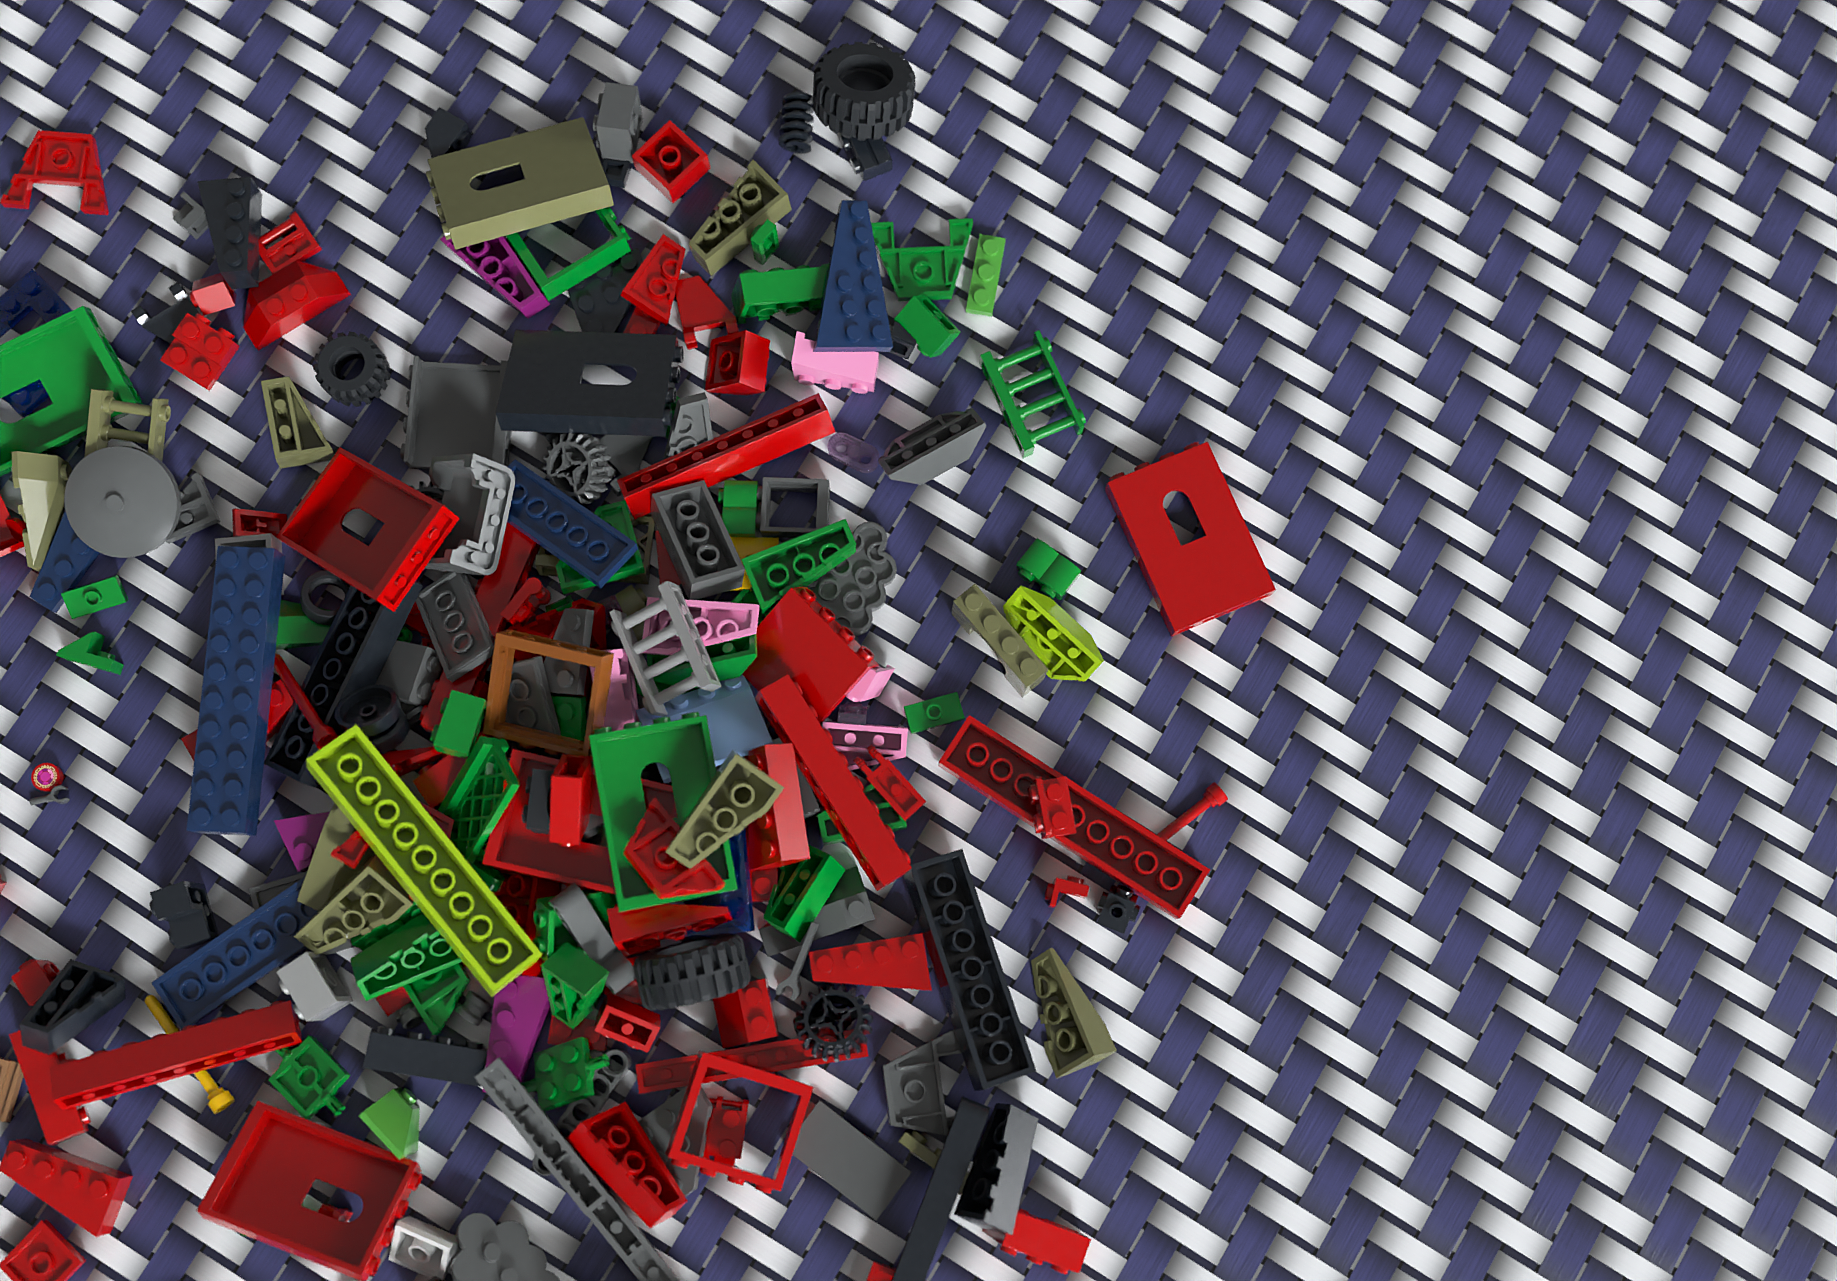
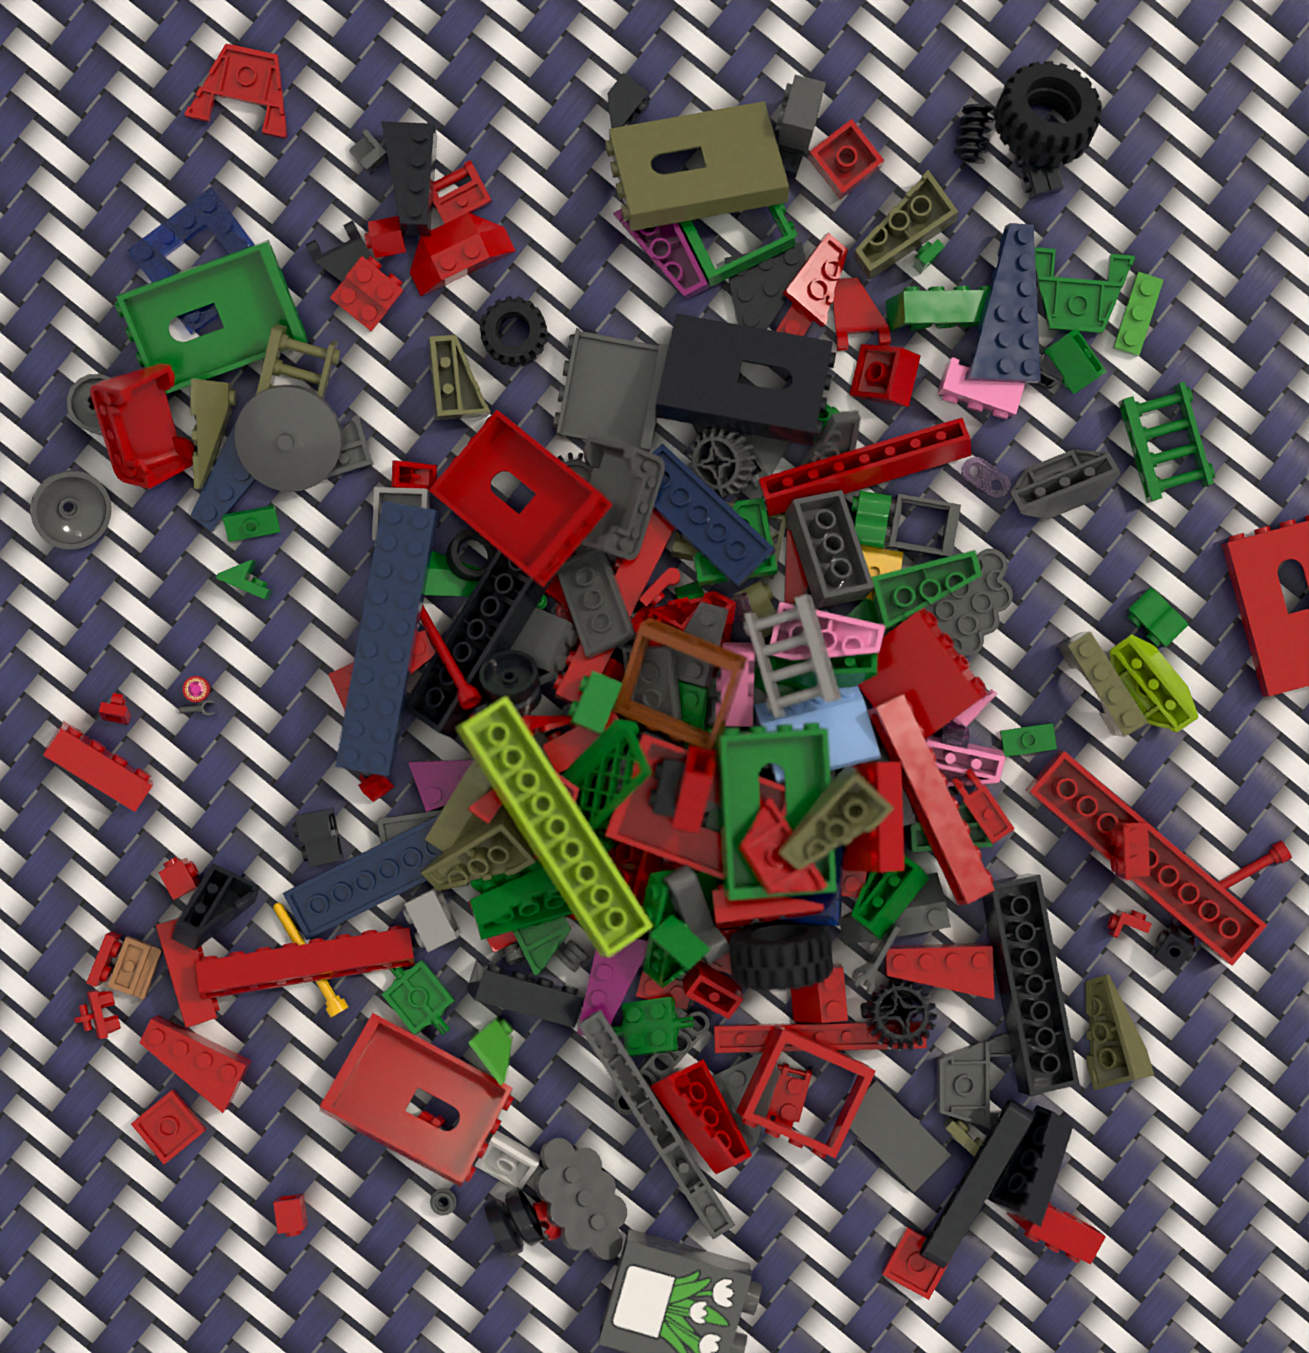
camera: 10 degrees right, 10 degrees up
none -> red tile [358,774,394,802]

